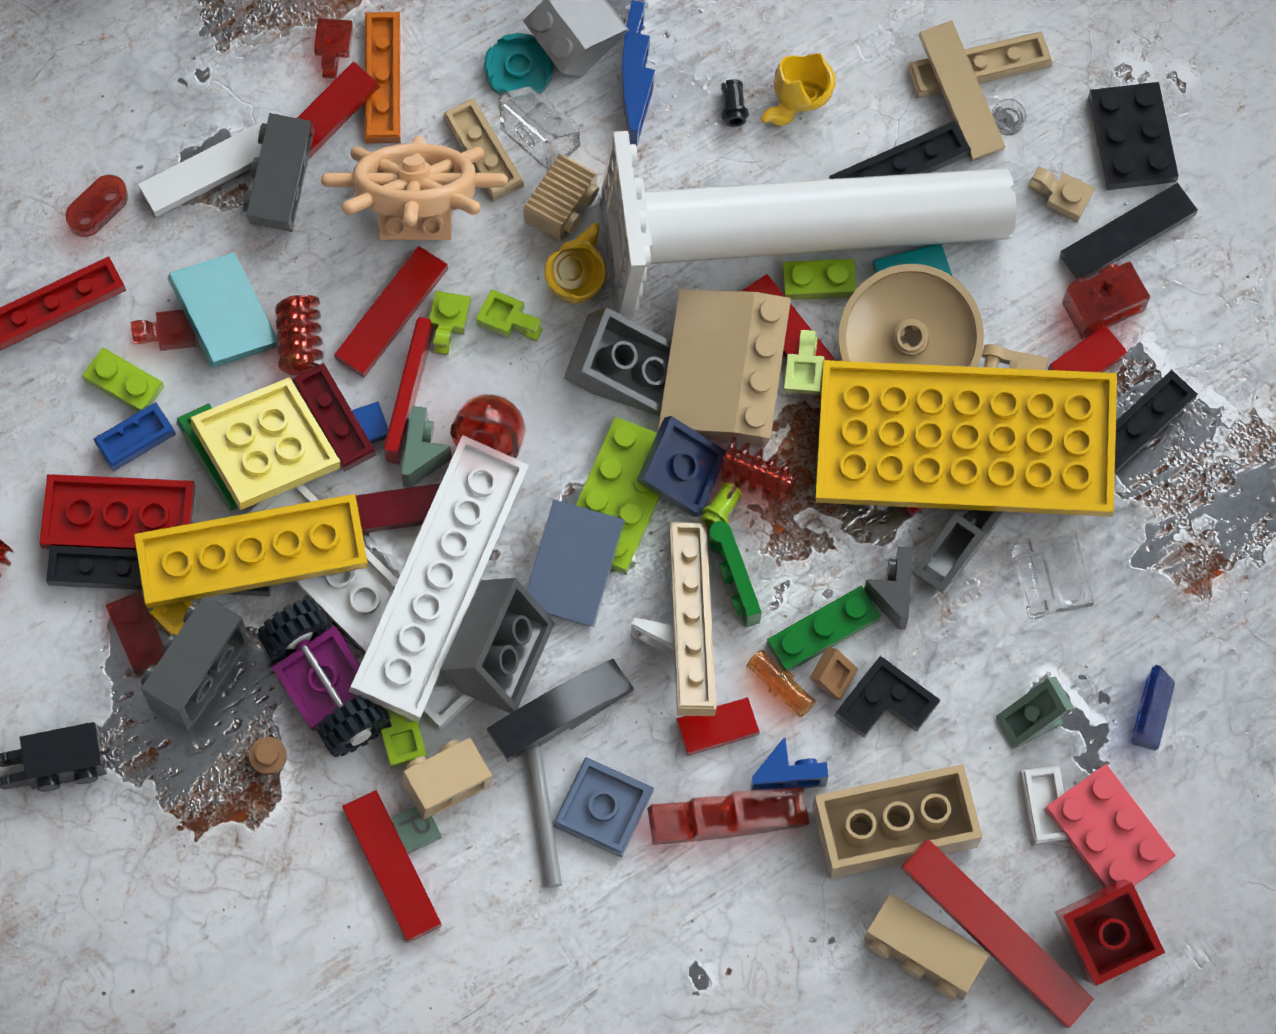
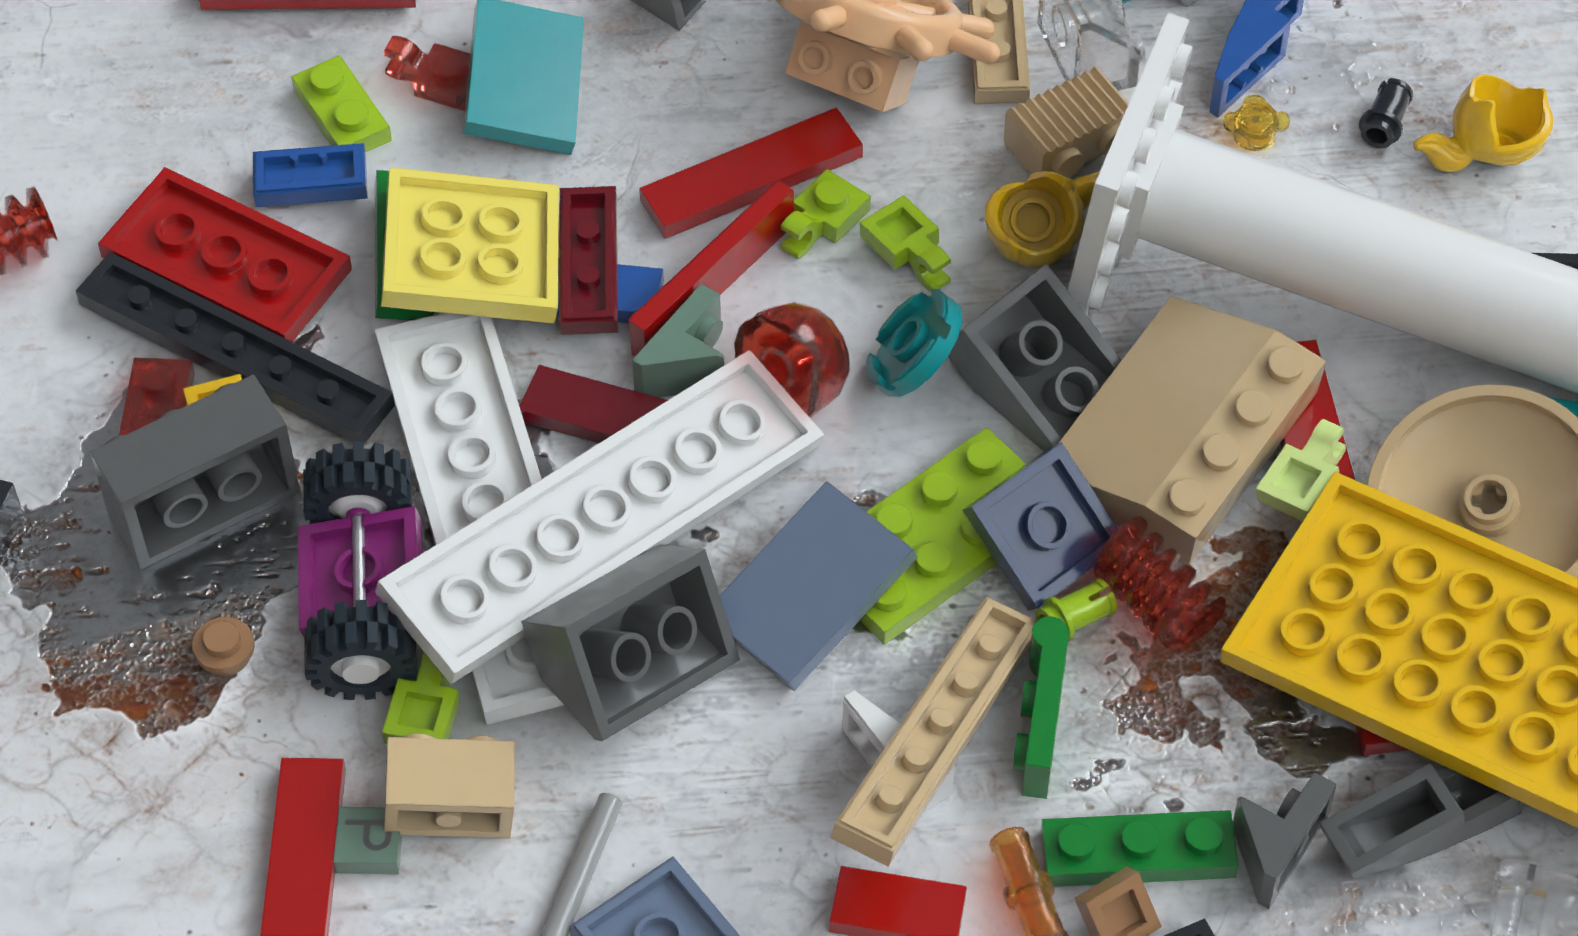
camera: 30 degrees right, 15 degrees down
yellow plate [134,494,368,608] -> none
clear red piece [275,295,324,376] -> none
black slope [487,659,634,762] -> none
lime plate [782,259,857,300] -> none
none -> teal tile [866,289,963,397]
none -> clear yellow plate [1223,95,1290,151]

